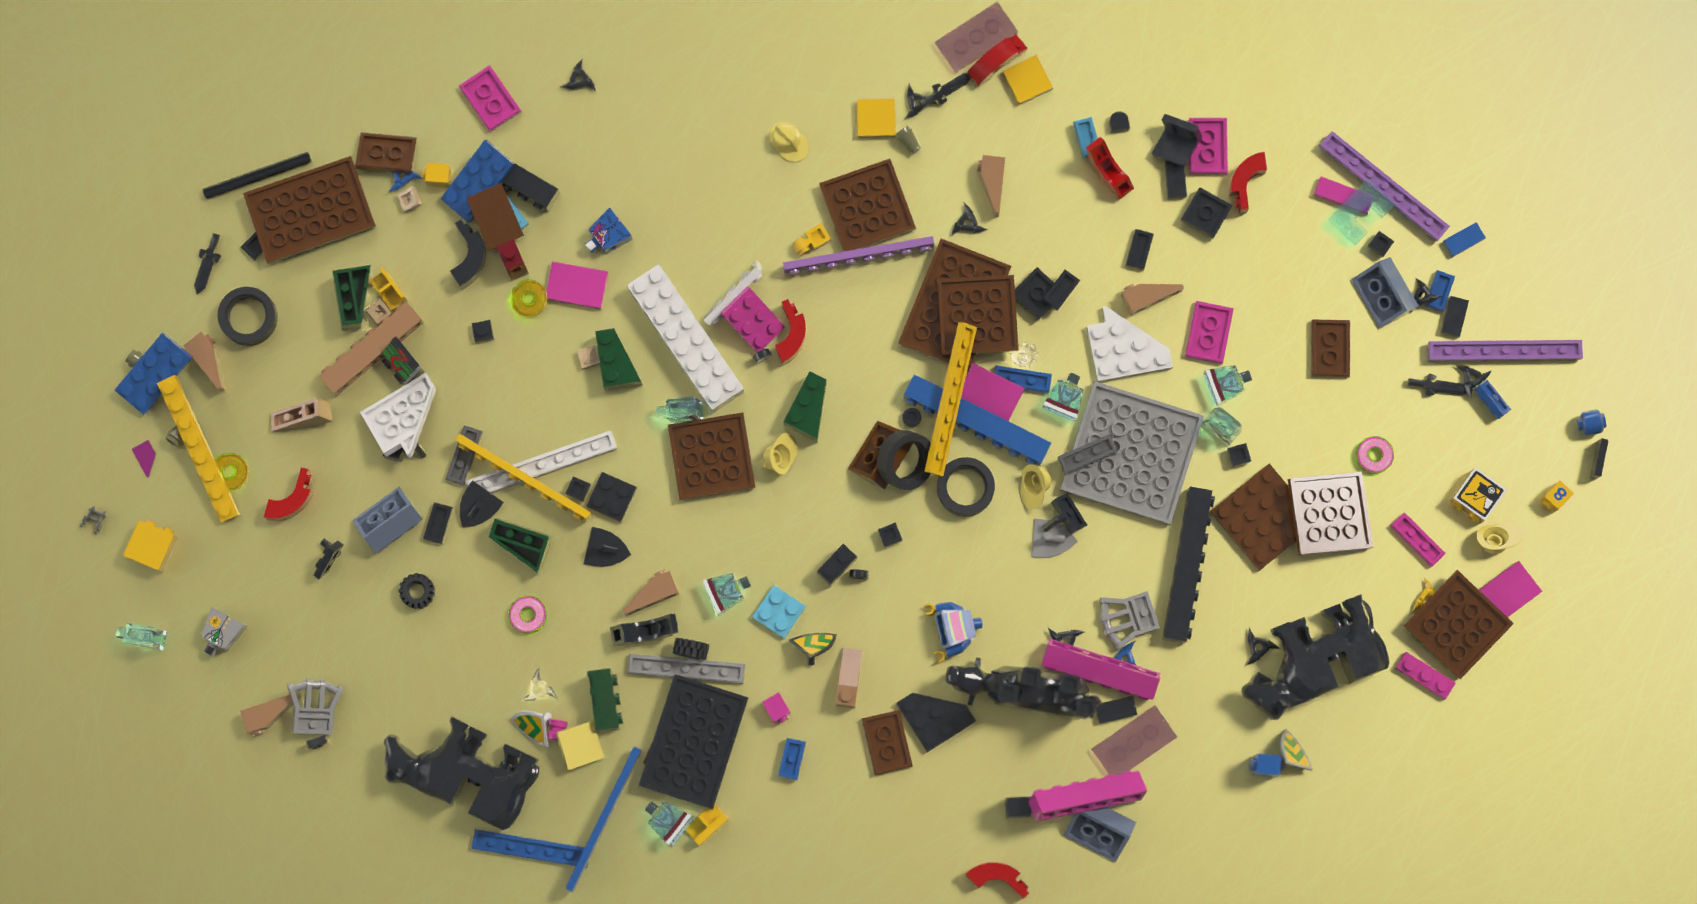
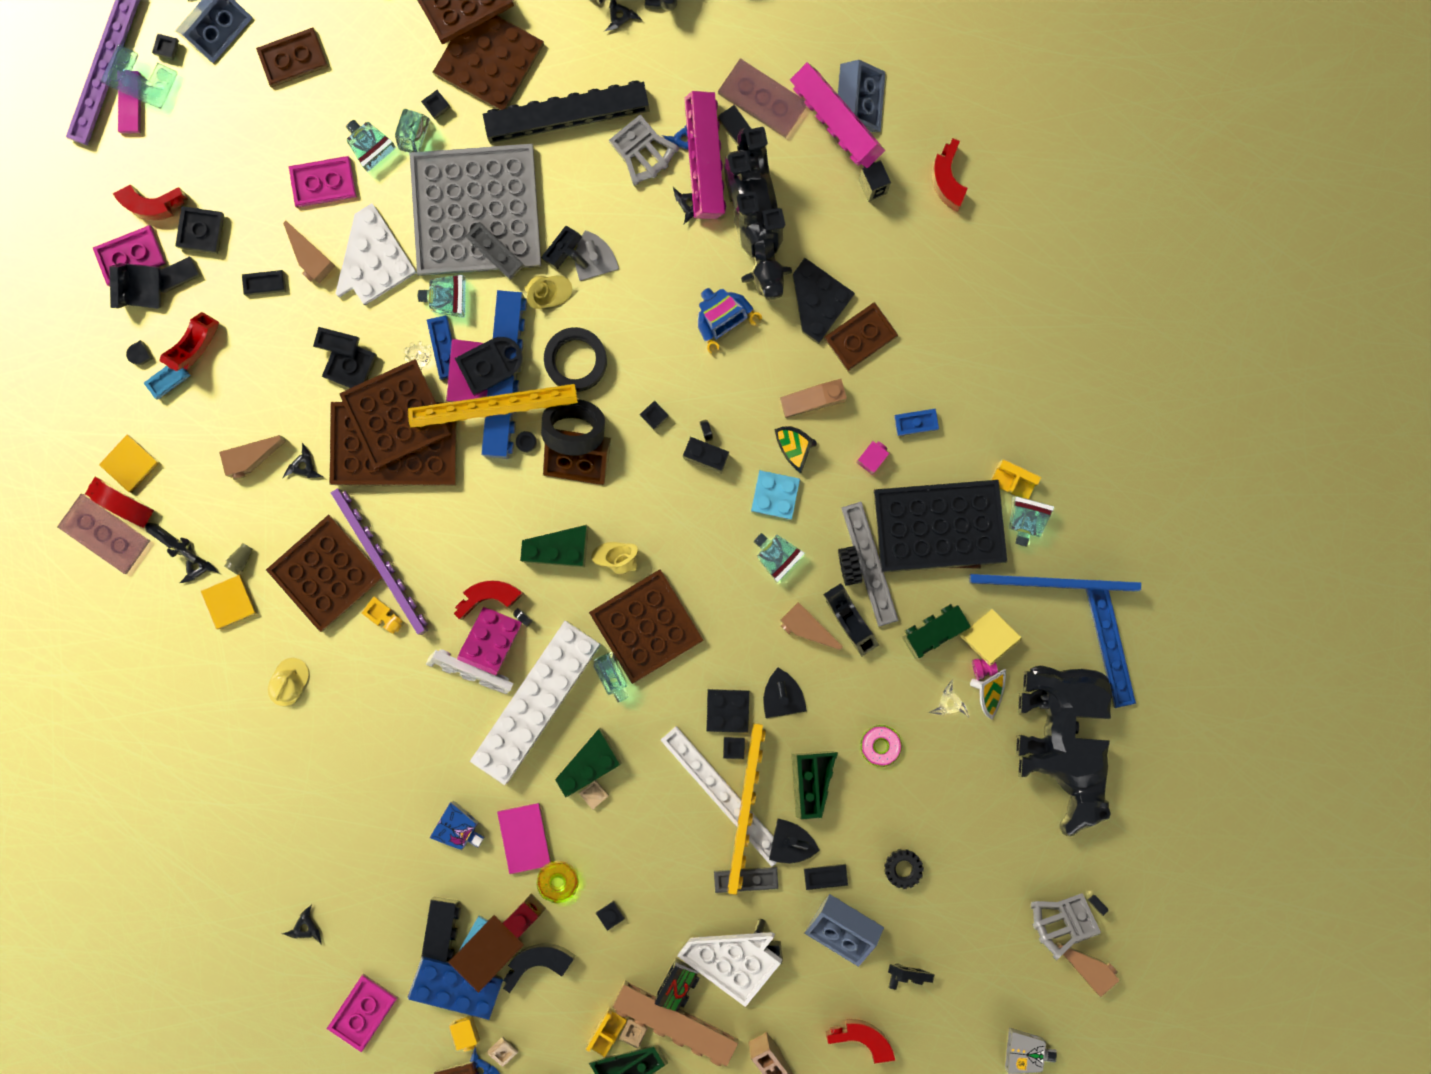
camera: 110 degrees left, 5 degrees up
none -> black tile [455,337,523,396]

